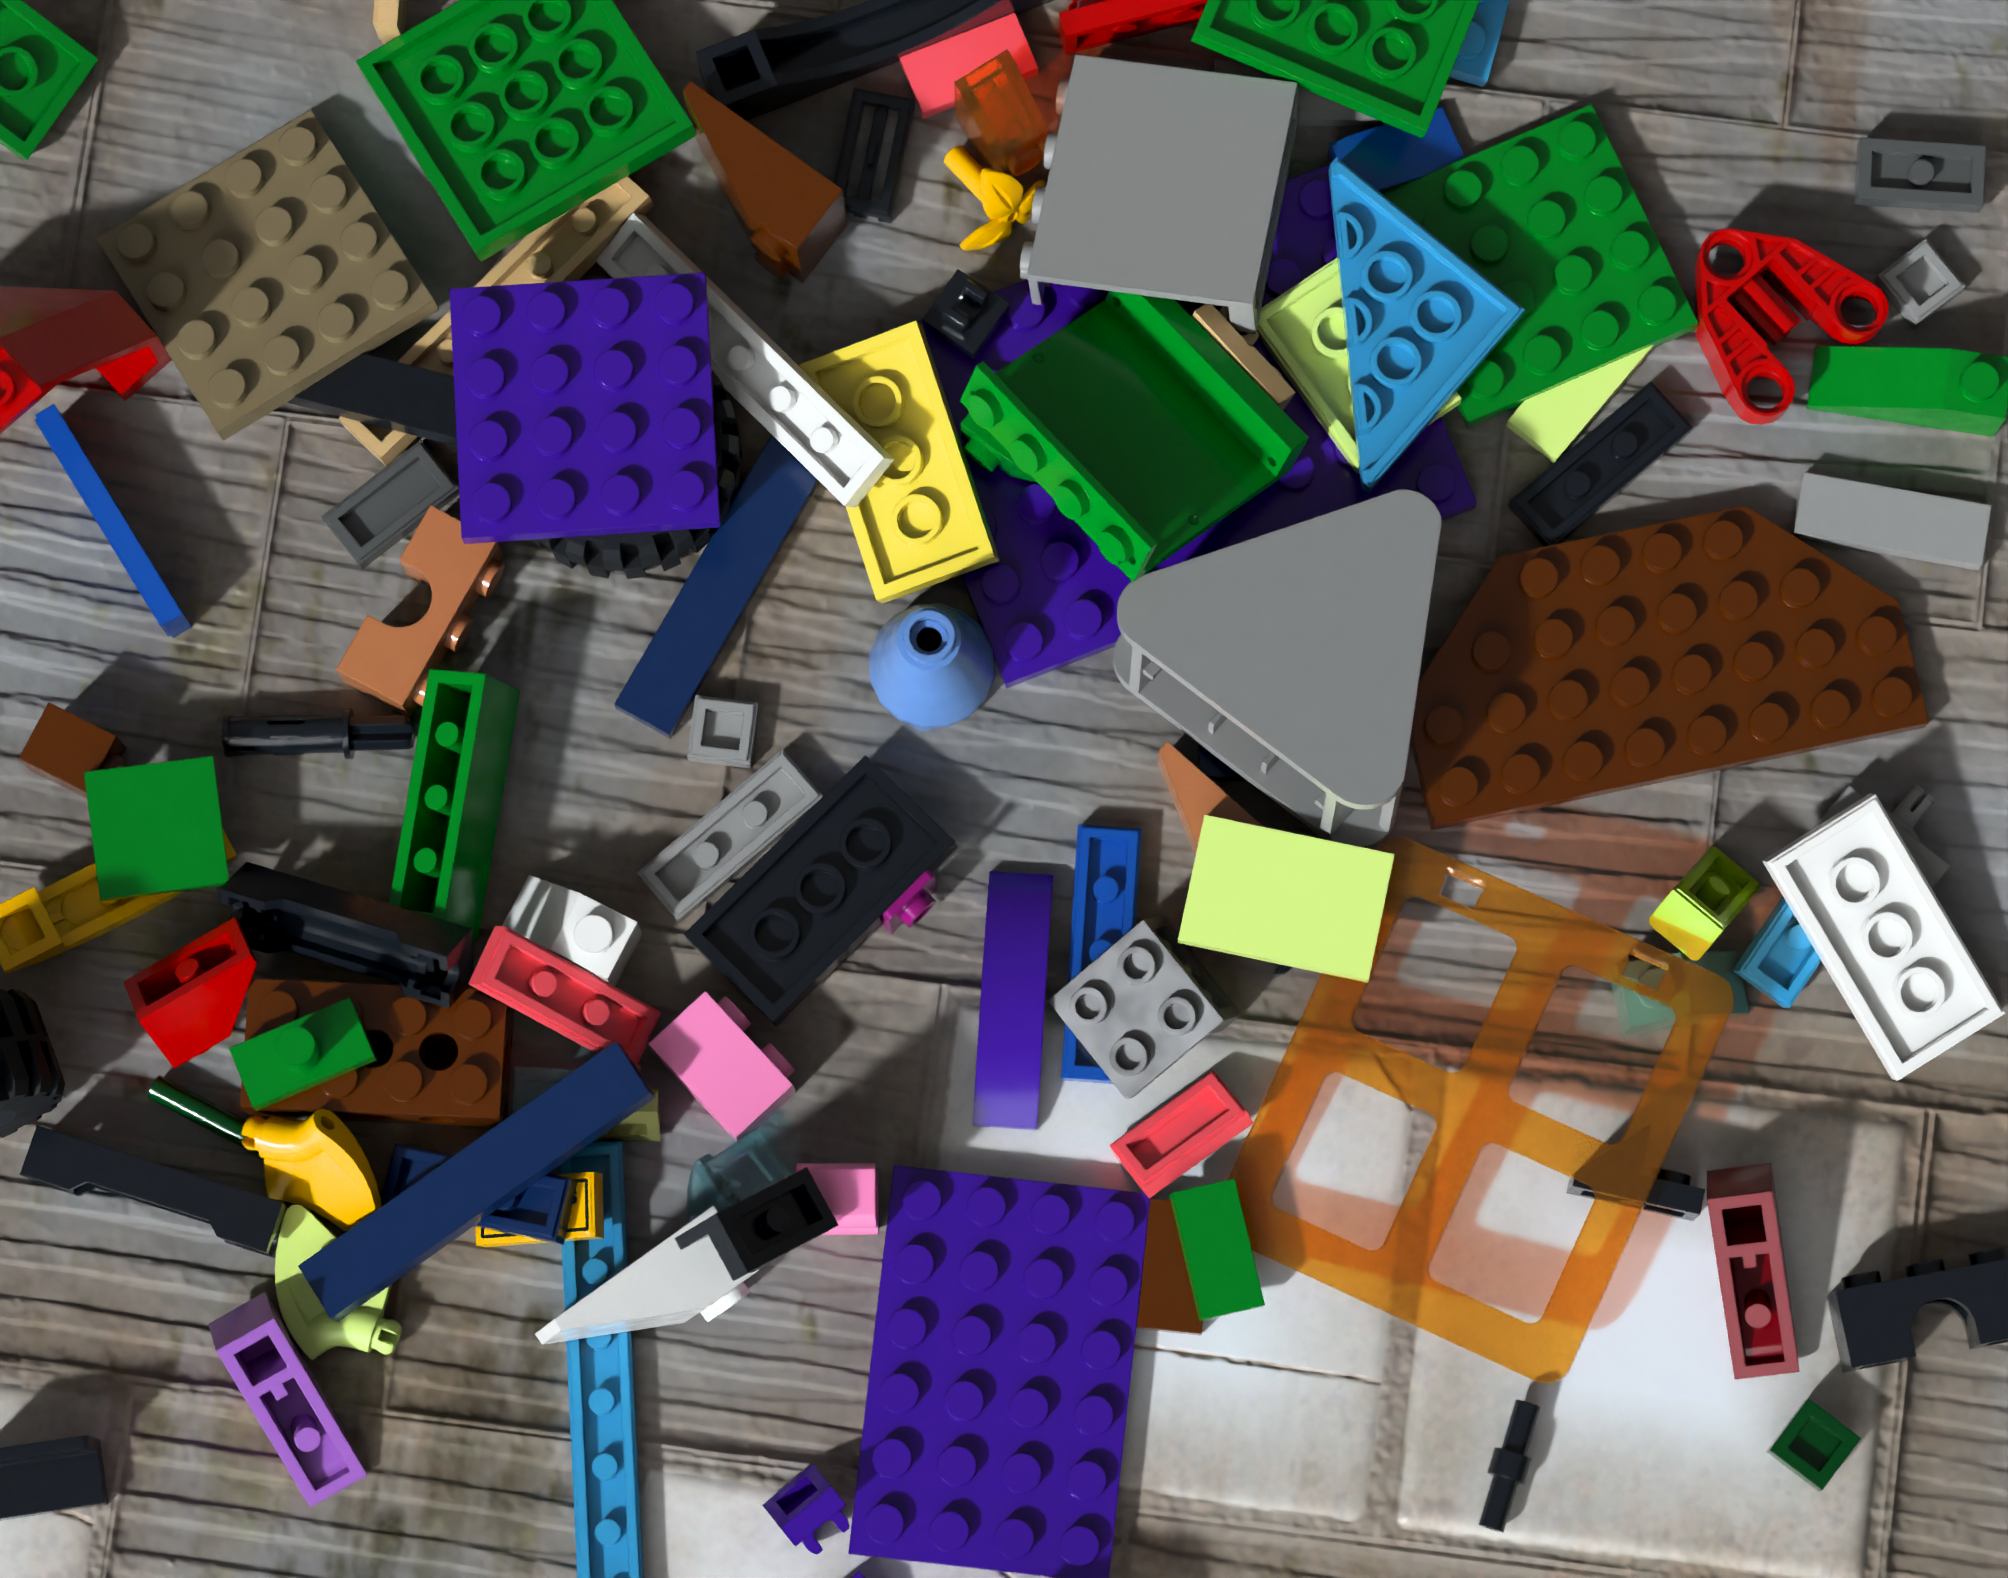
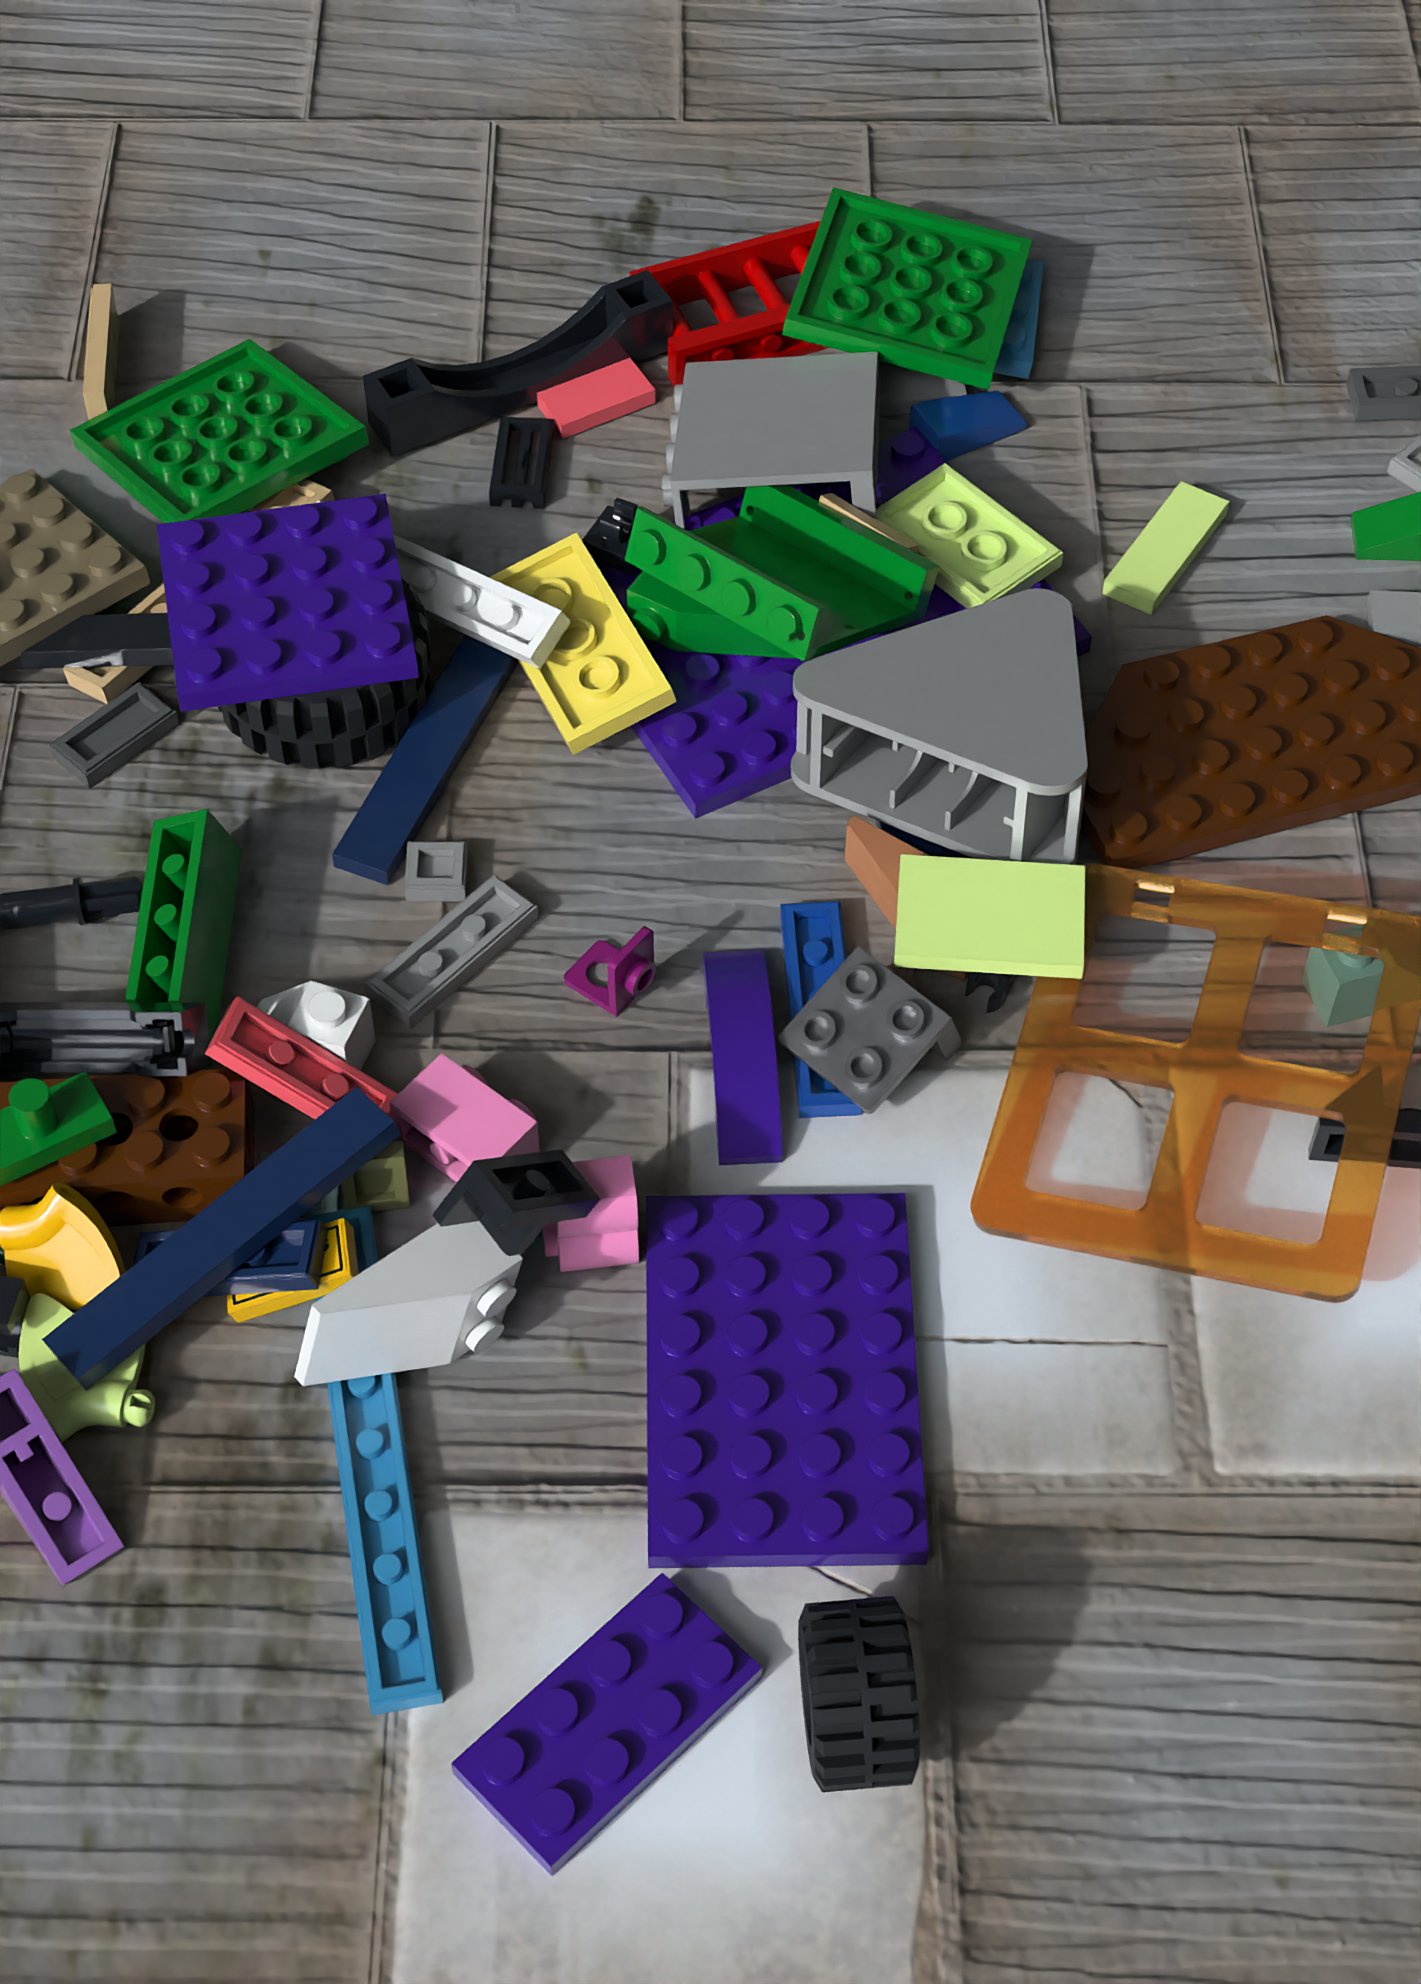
camera: 10 degrees left, 25 degrees down
nougat arch [336,505,505,716] -> none
reddish brown slope [682,82,847,284] -> none
black plate [684,755,957,1027] -> none
dark purple tile [762,1464,849,1554] -> none
medium blue cone [869,603,995,731] -> none
yellow plant [944,145,1047,251] -> none
clear orange slope [954,49,1049,176] -> none
coral tile [1109,1071,1253,1198] -> none
reddish brown tile [1137,1198,1203,1336] -> none
green tile [1169,1178,1265,1321] -> none
dark azure tile [1328,157,1525,494] -> none
green plate [1382,104,1698,429] -> none
black bar [1479,1400,1541,1533] -> none
black tile [1508,382,1693,547] -> none
lime slope [1649,846,1761,960] -> none
red connector [1695,228,1889,425] -> none

